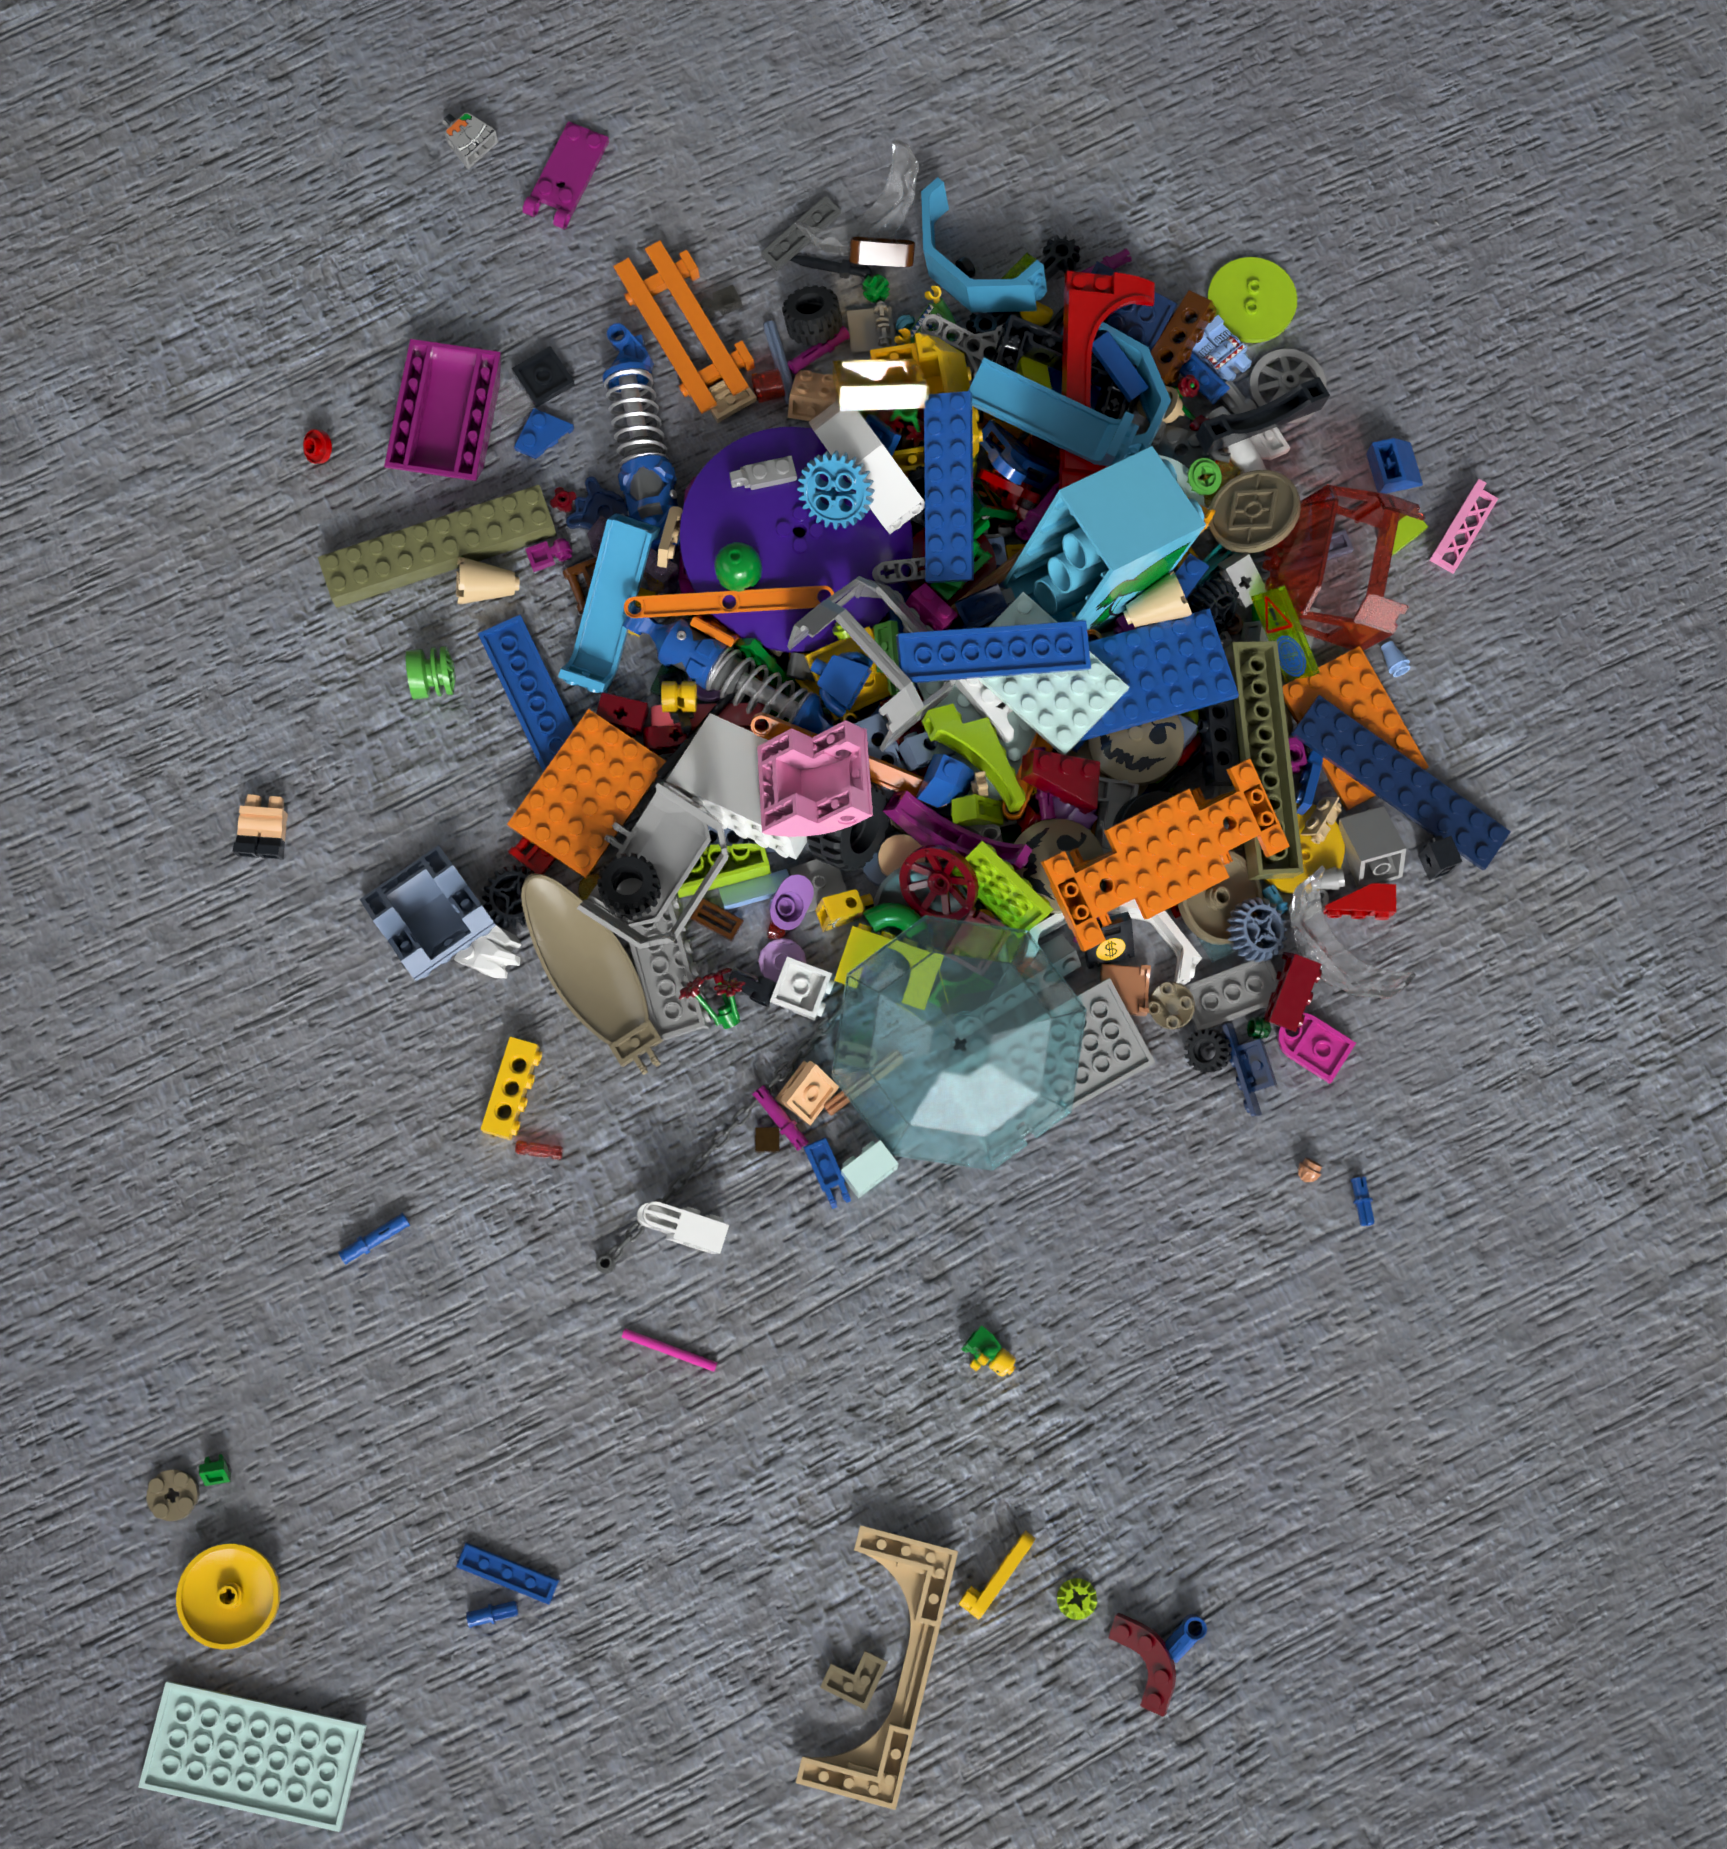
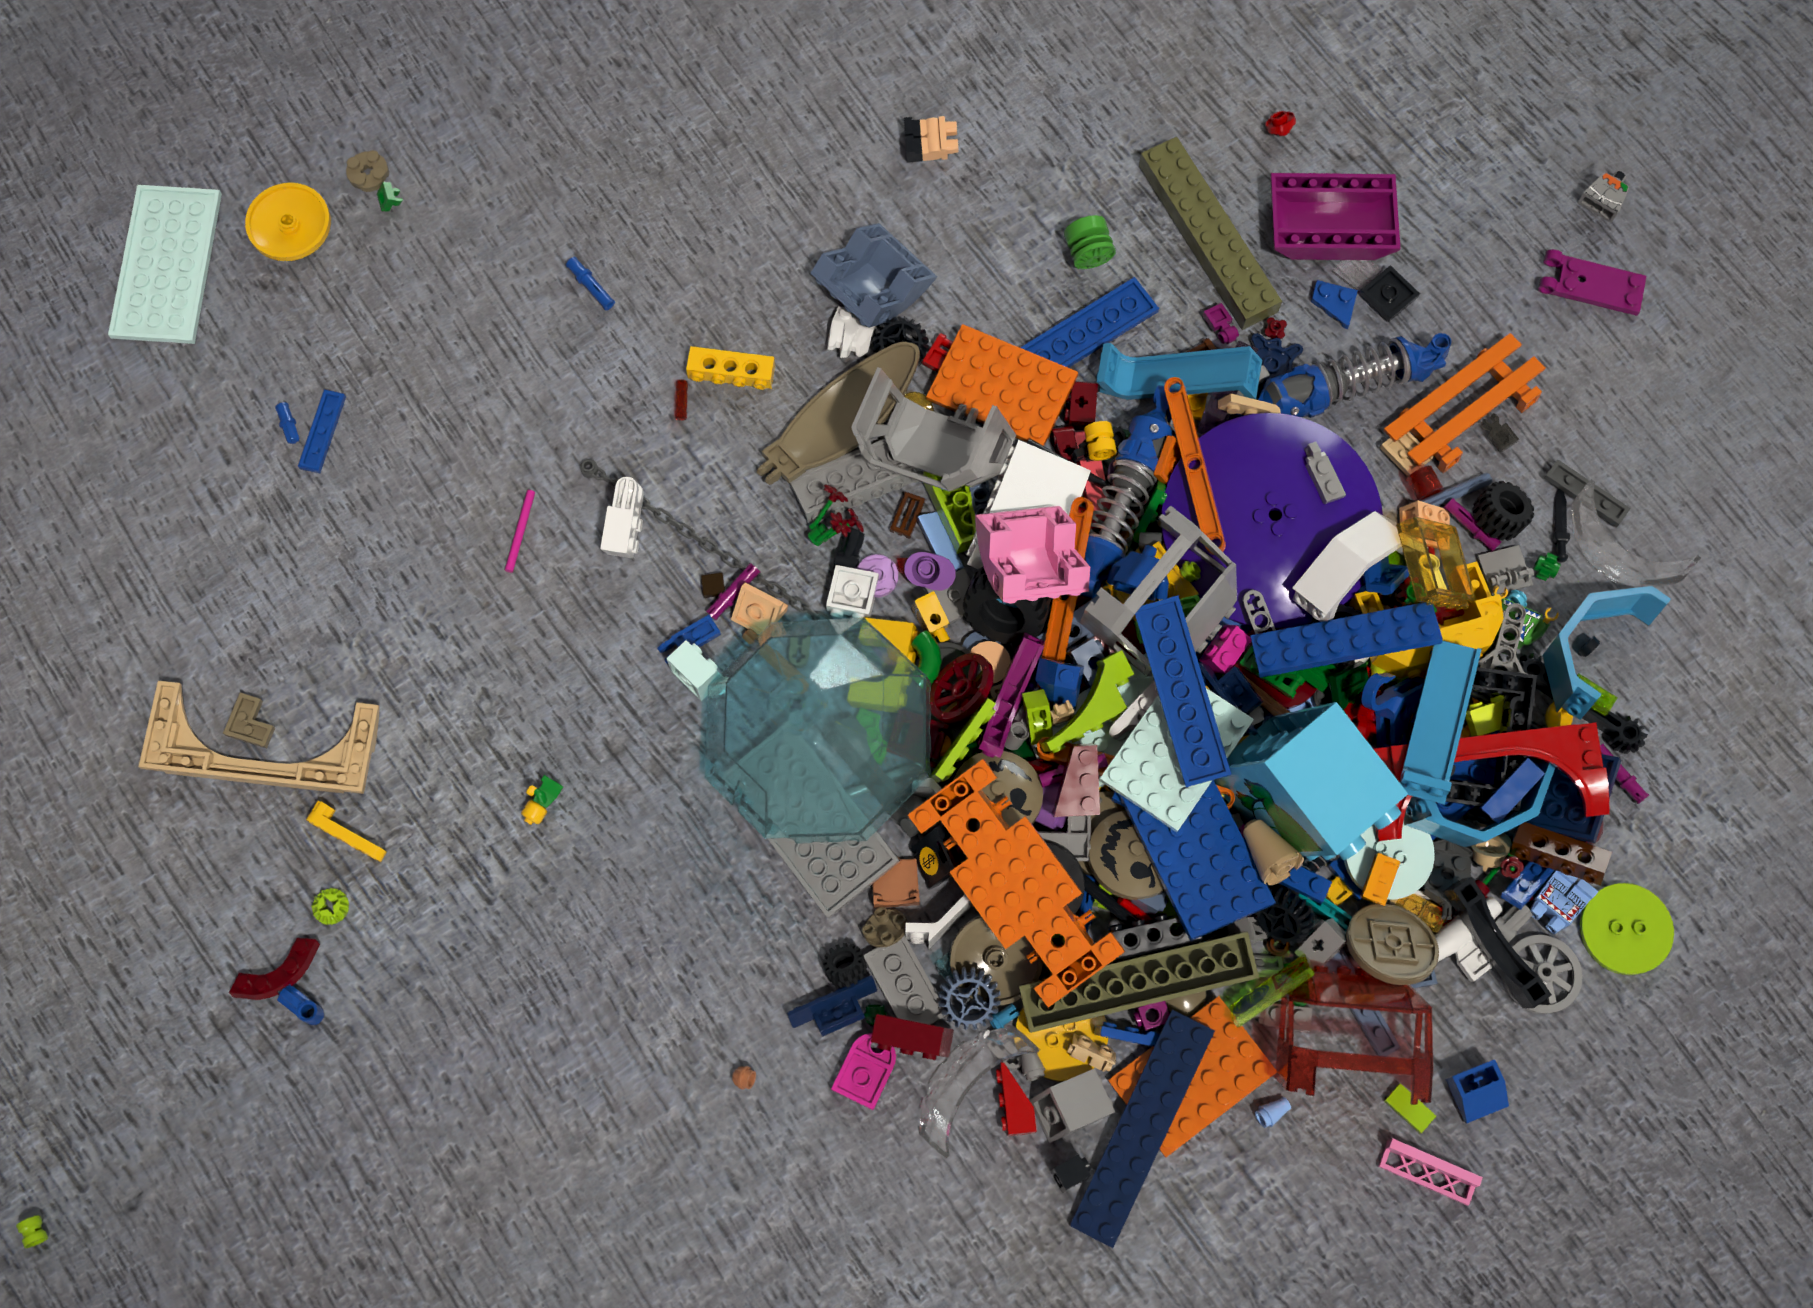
camera: 85 degrees right, 5 degrees down
tan cone [456,557,520,604] -> none
black tyre [597,853,661,920] -> none
green cylinder [714,542,763,592] -> none
dark azure gear [797,451,875,529] -> none
beam [849,236,915,267] -> none
bright green gear [1186,458,1222,495] -> none
blue axle [1351,1177,1374,1226] -> none

